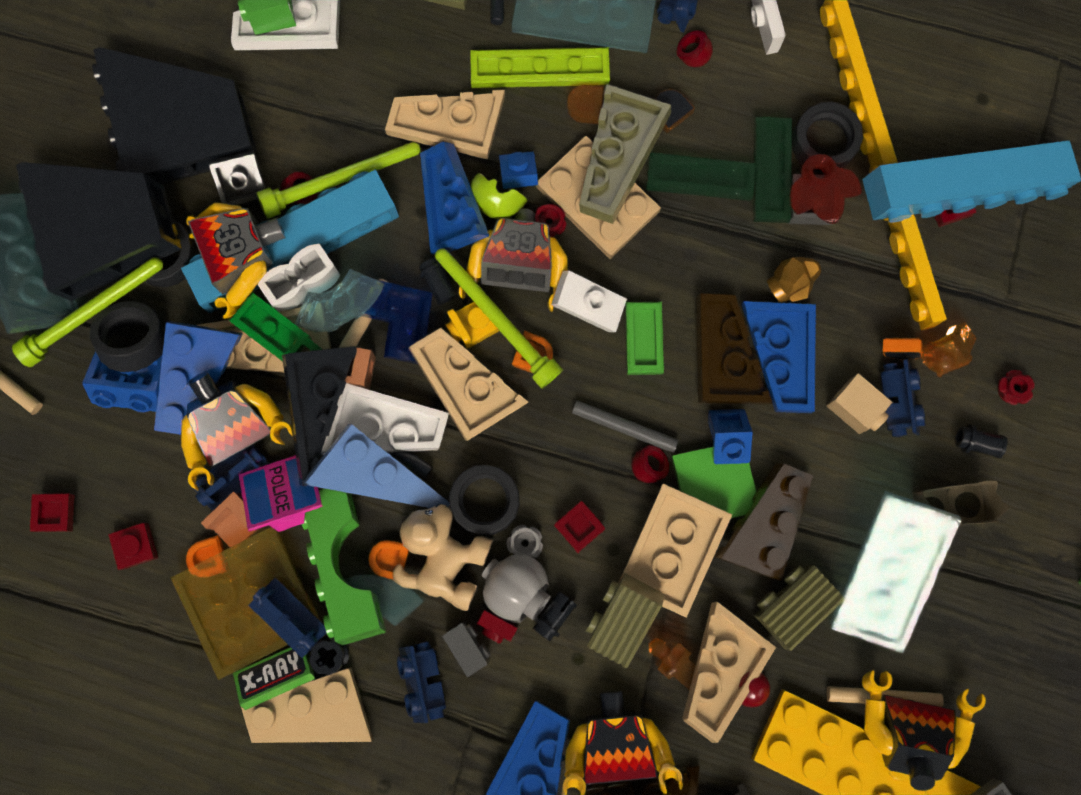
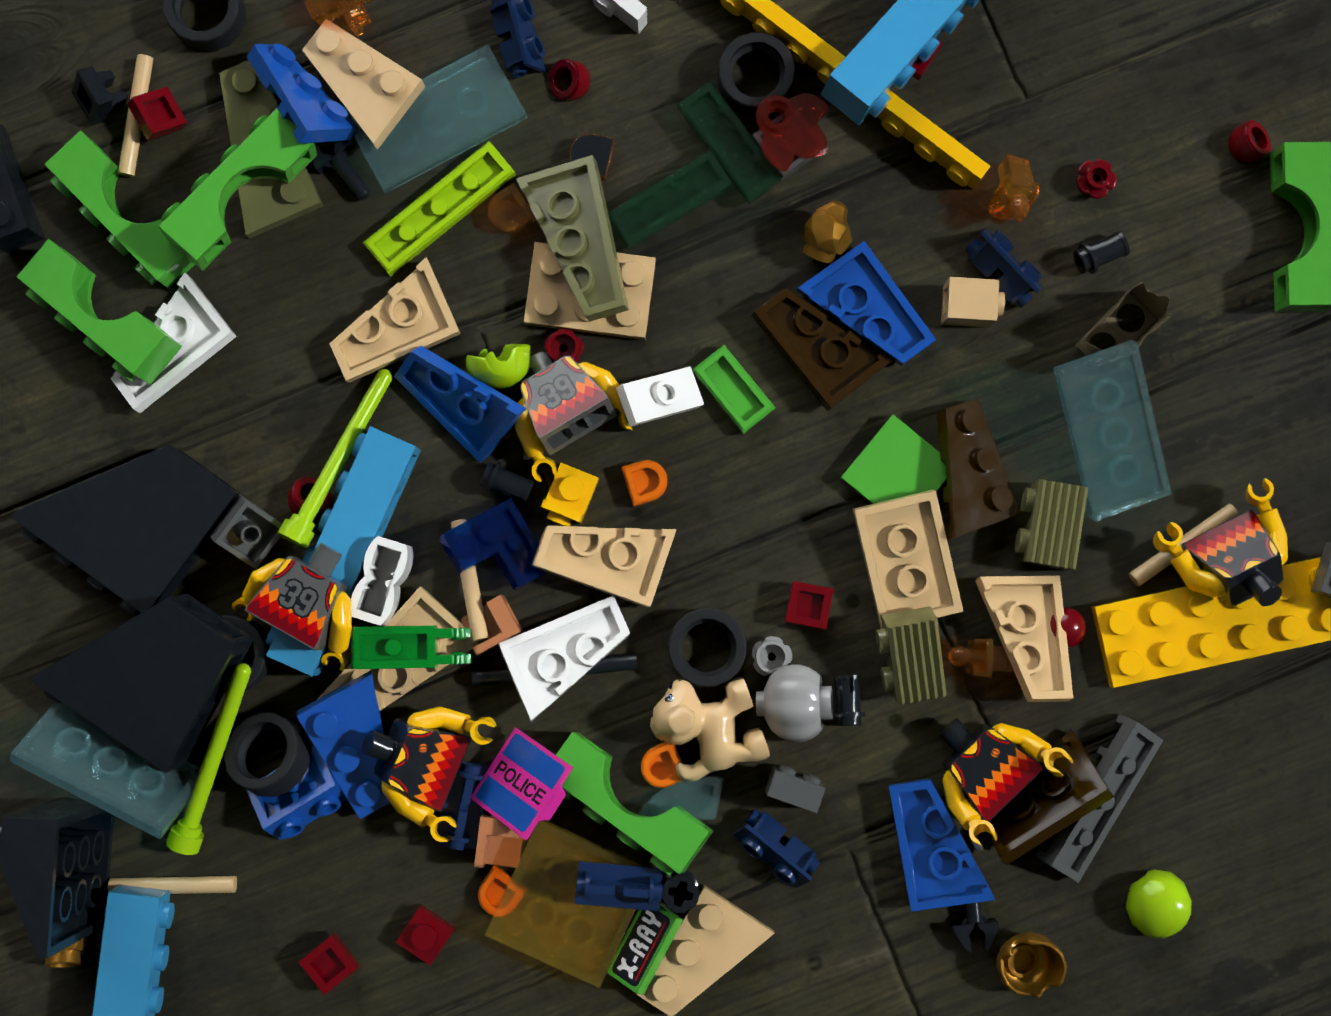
camera: 40 degrees left, 5 degrees up
black wing [282,346,357,486] -> none
clear light blue tile [294,269,385,332] -> none
medium blue wing [303,424,450,508] -> none
lime piece [435,248,563,389] -> none
dark red plate [477,608,519,644] -> none
blue plate [499,151,538,189] -> none
dark grey bar [572,400,679,453] -> none
dark red piece [631,445,669,483] -> none
blue bracket [708,409,753,464] -> none
orange tile [883,338,923,360] -> none

